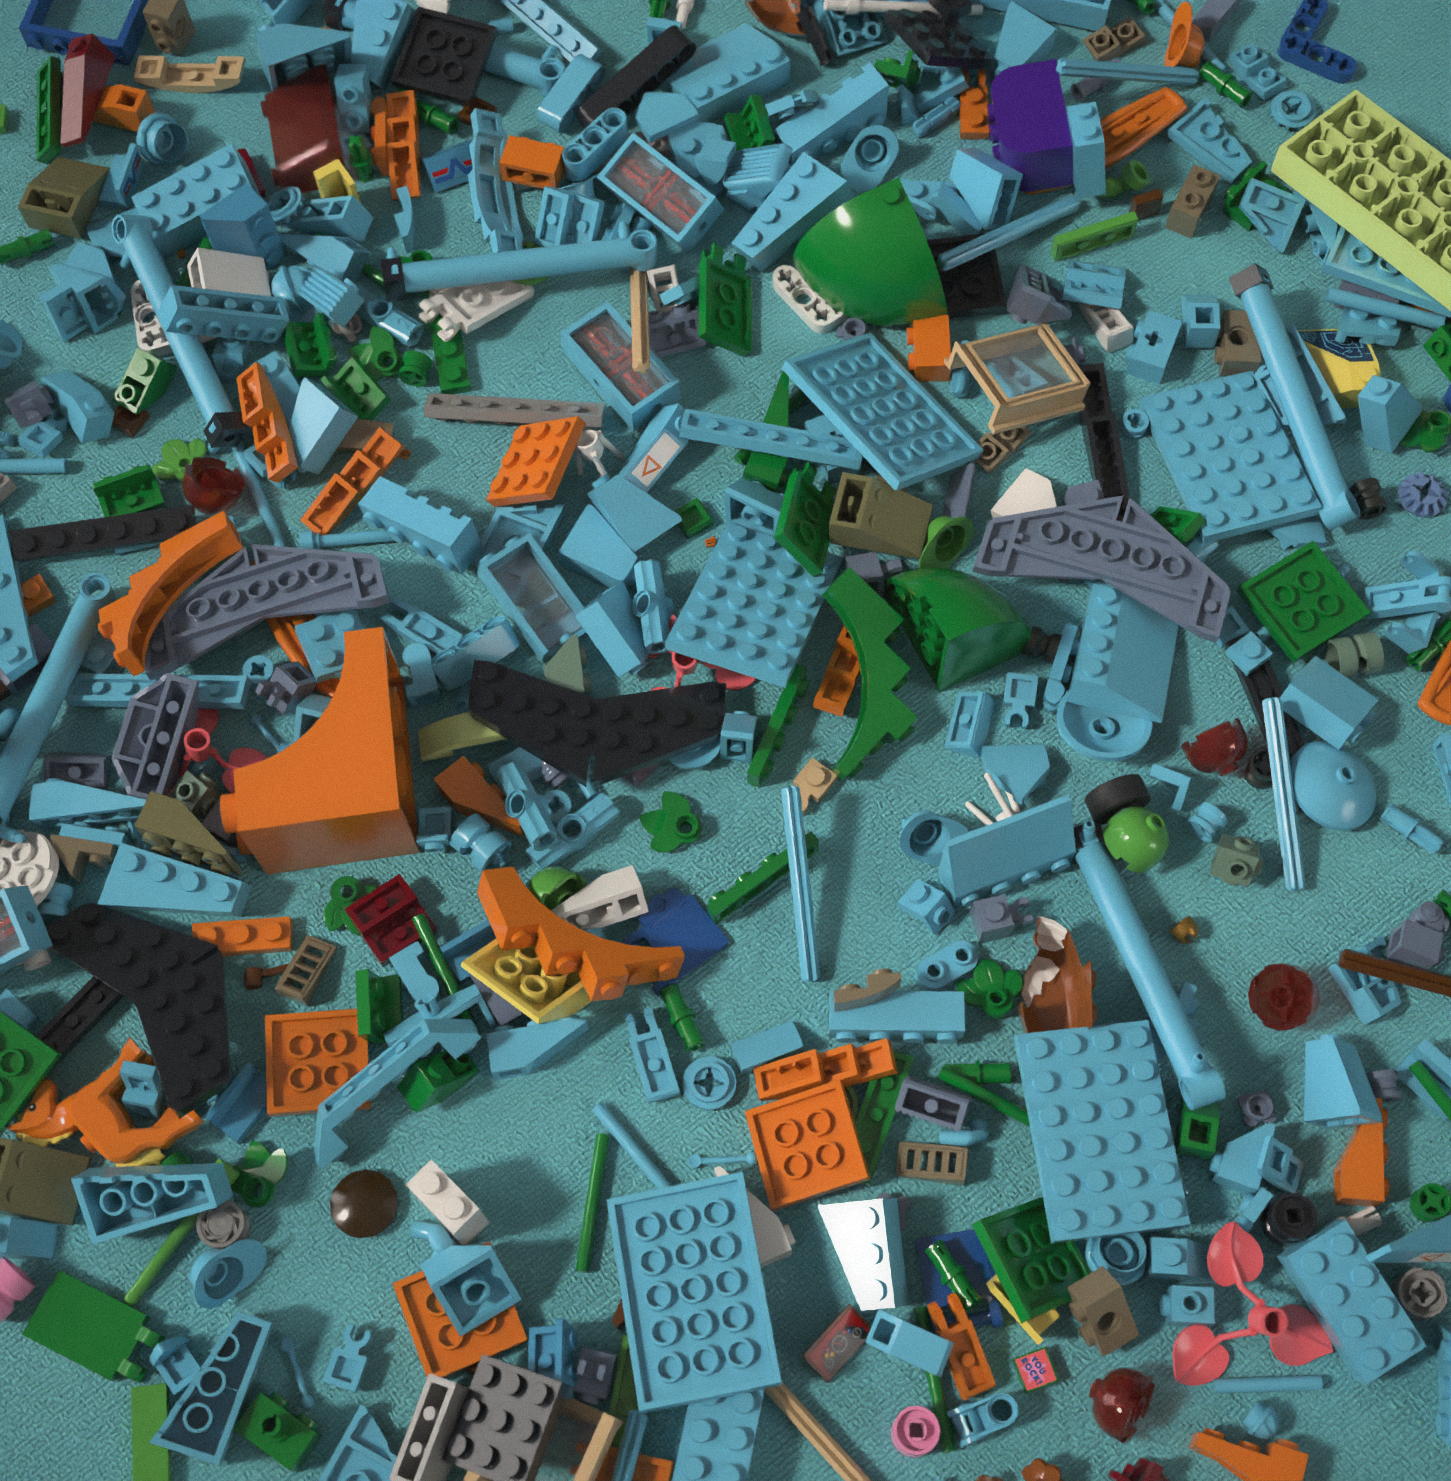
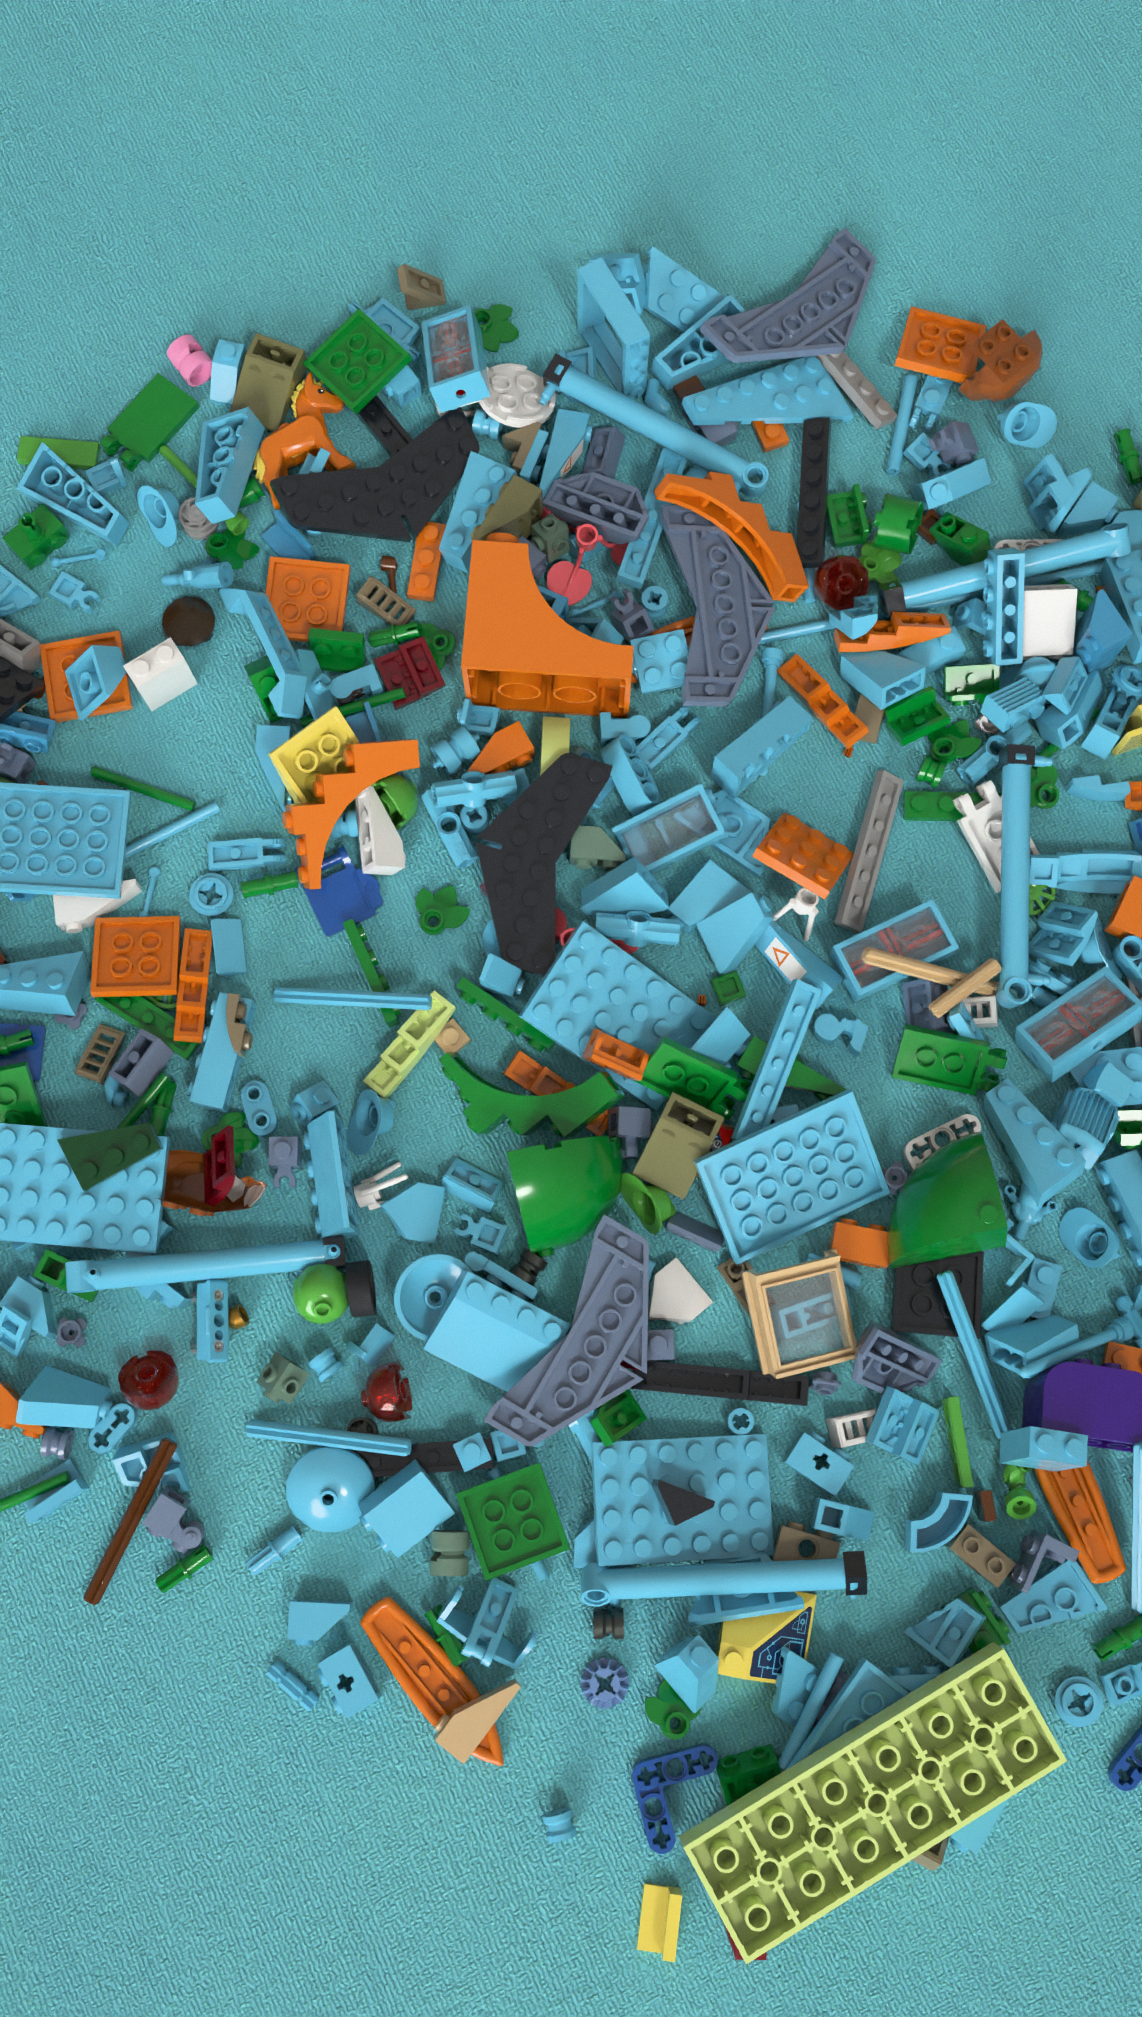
camera: 100 degrees right, 10 degrees up
none -> dark green wing [57,1123,164,1191]
none -> medium azure beam [88,1403,138,1453]
none -> medium azure piece [162,559,234,590]
none -> medium azure piece [190,1279,229,1362]
none -> dark red slope [203,1125,235,1206]
none -> yellowish green slope [363,990,456,1099]
none -> green axle [368,620,423,648]
none -> orange hinge [582,1029,649,1081]
none -> black slope [652,1479,715,1526]
none -> medium azure leg [812,1014,869,1057]
none -> medium azure slope [829,593,878,640]
none -> green brick [872,493,924,554]
none -> medium azure brick [904,1491,973,1552]
none -> tan axle [928,958,1002,1018]
none -> sand blue bracket [1008,1530,1080,1594]
none -> medium azure piece [1019,1317,1134,1378]
none -> medium azure slope [1043,656,1088,715]

